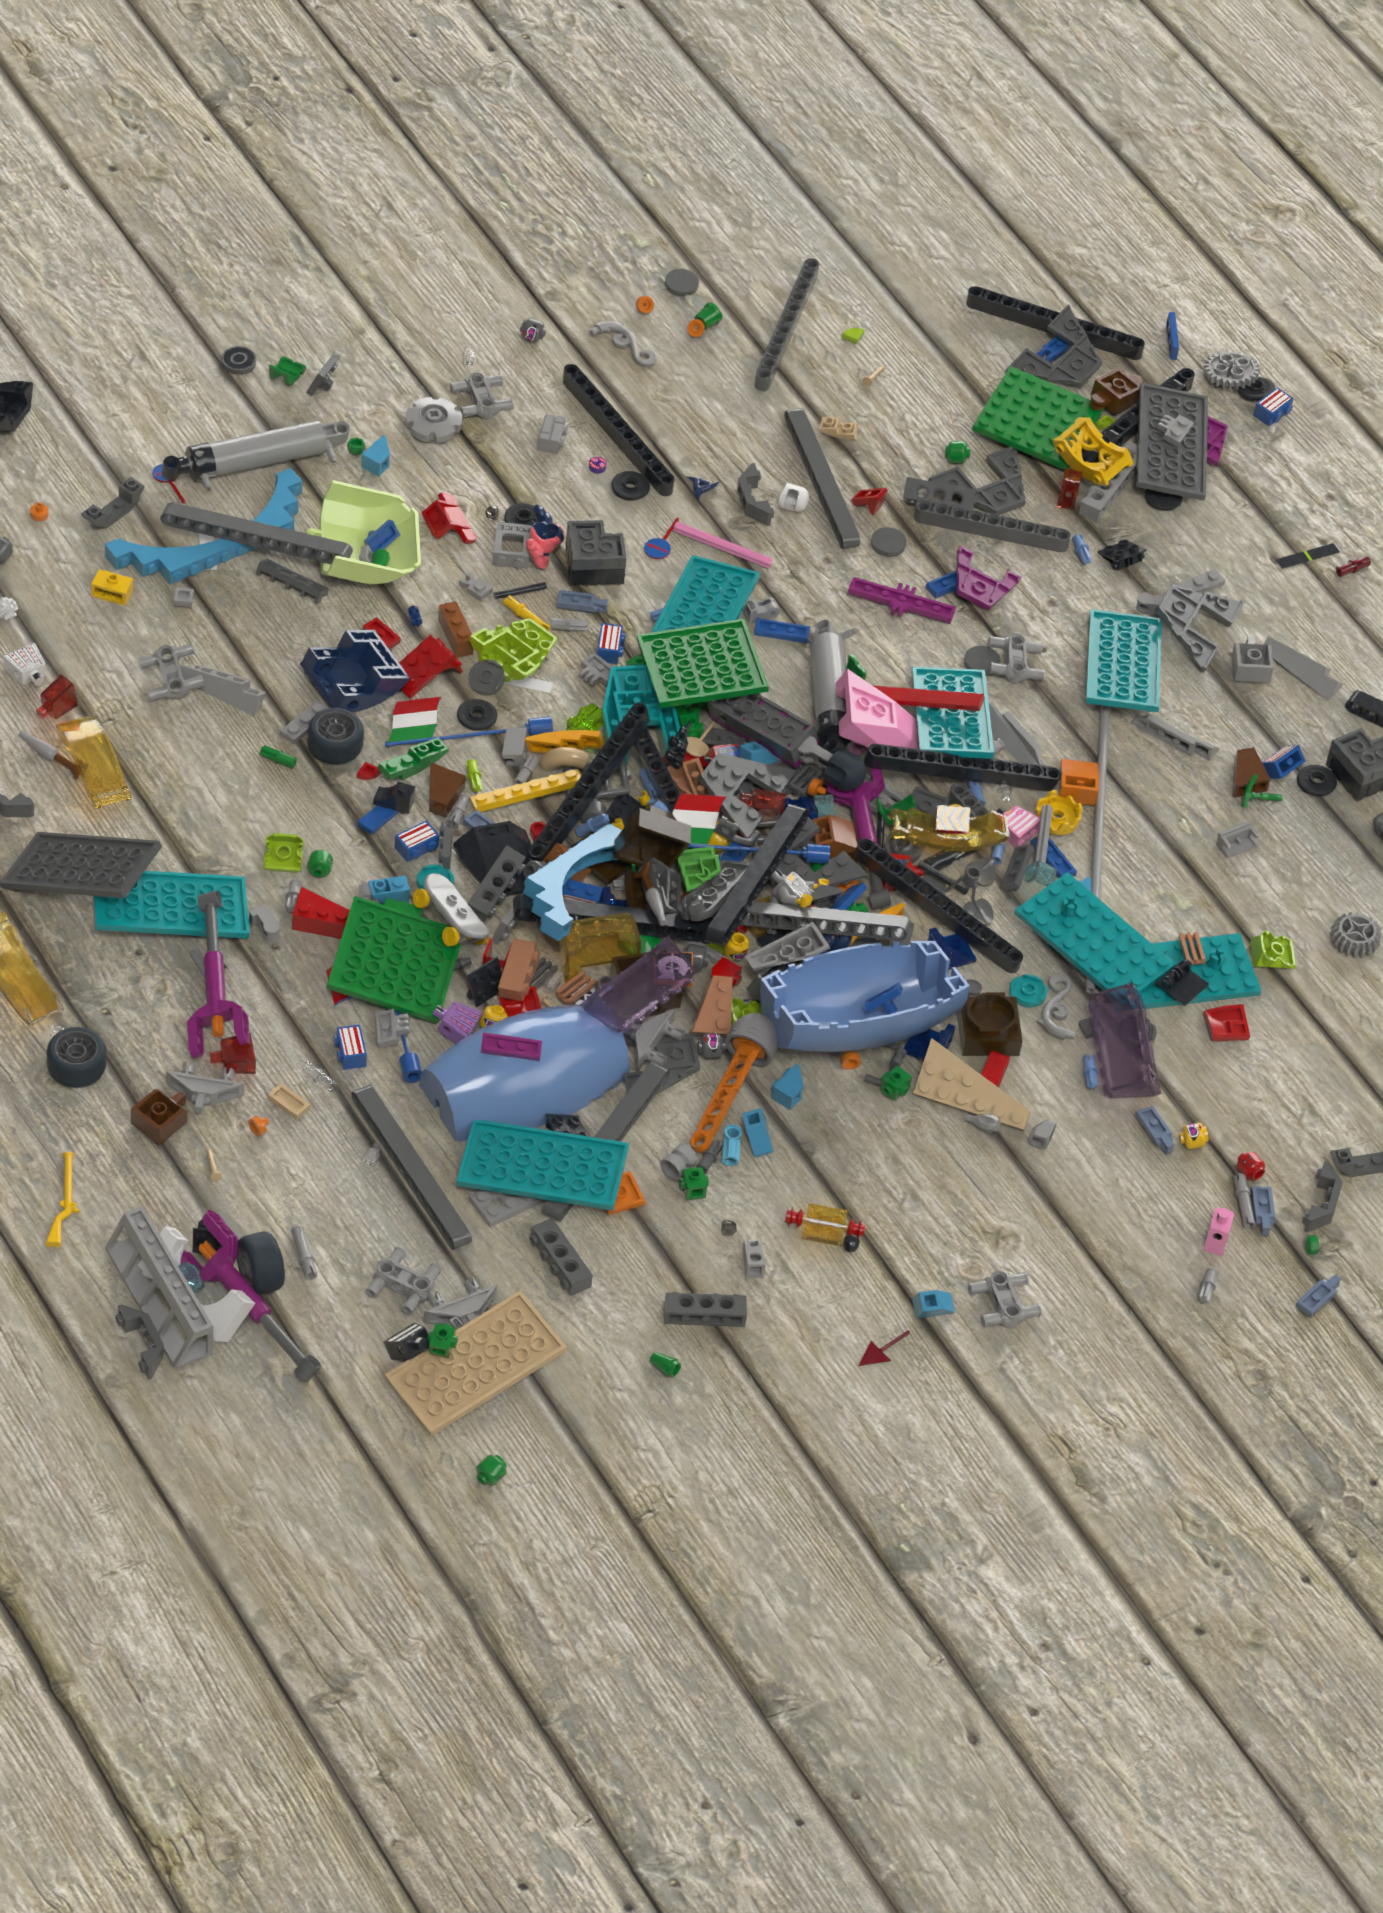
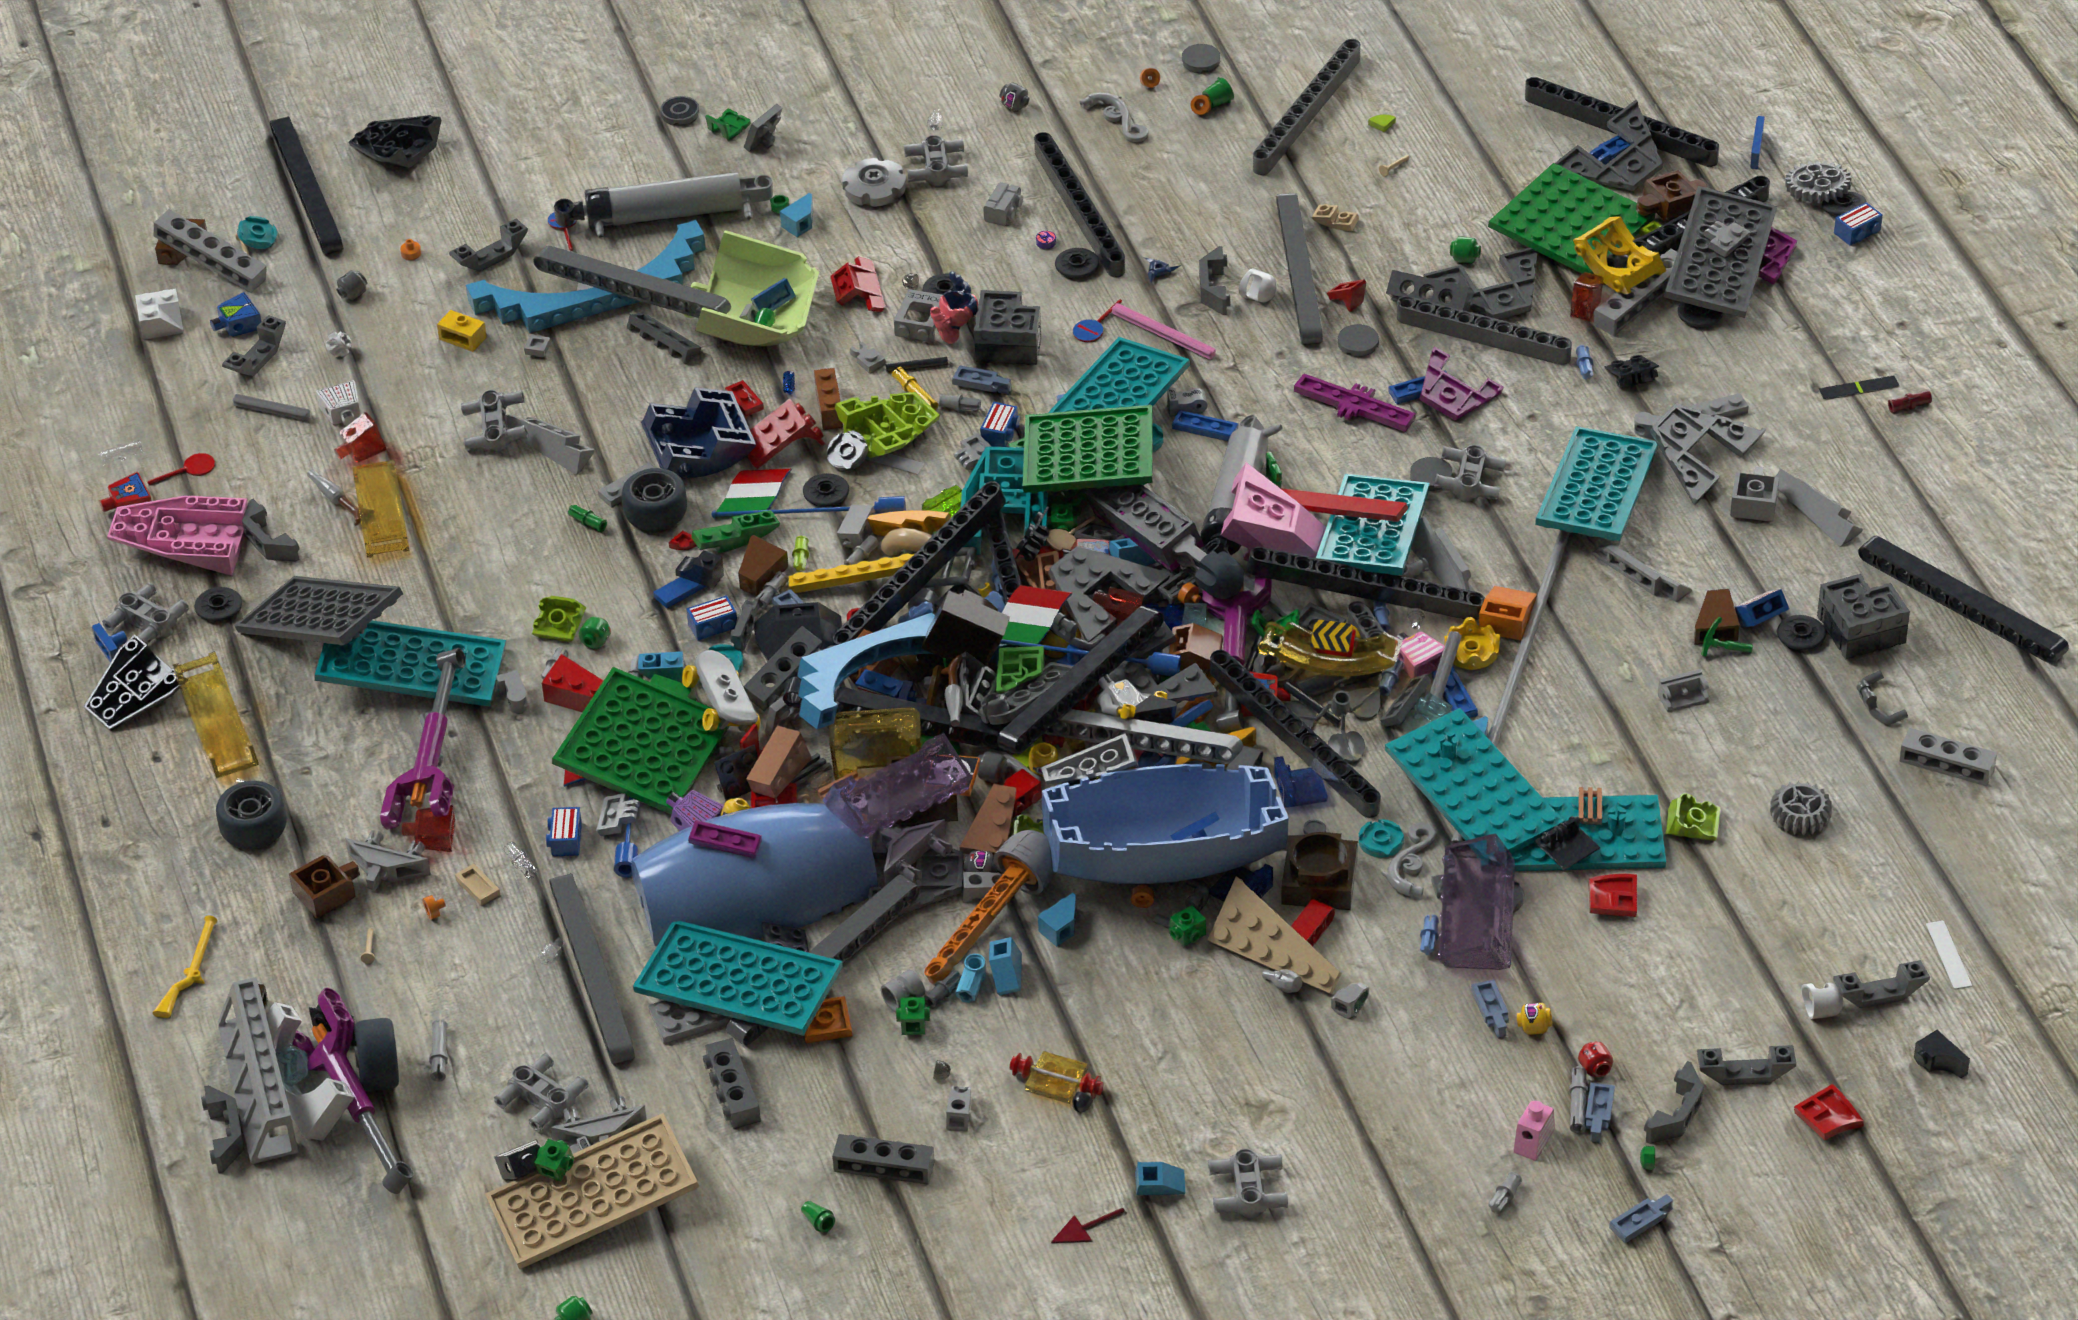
camera: 20 degrees right, 5 degrees down
none -> light grey leg [962,872,1006,903]

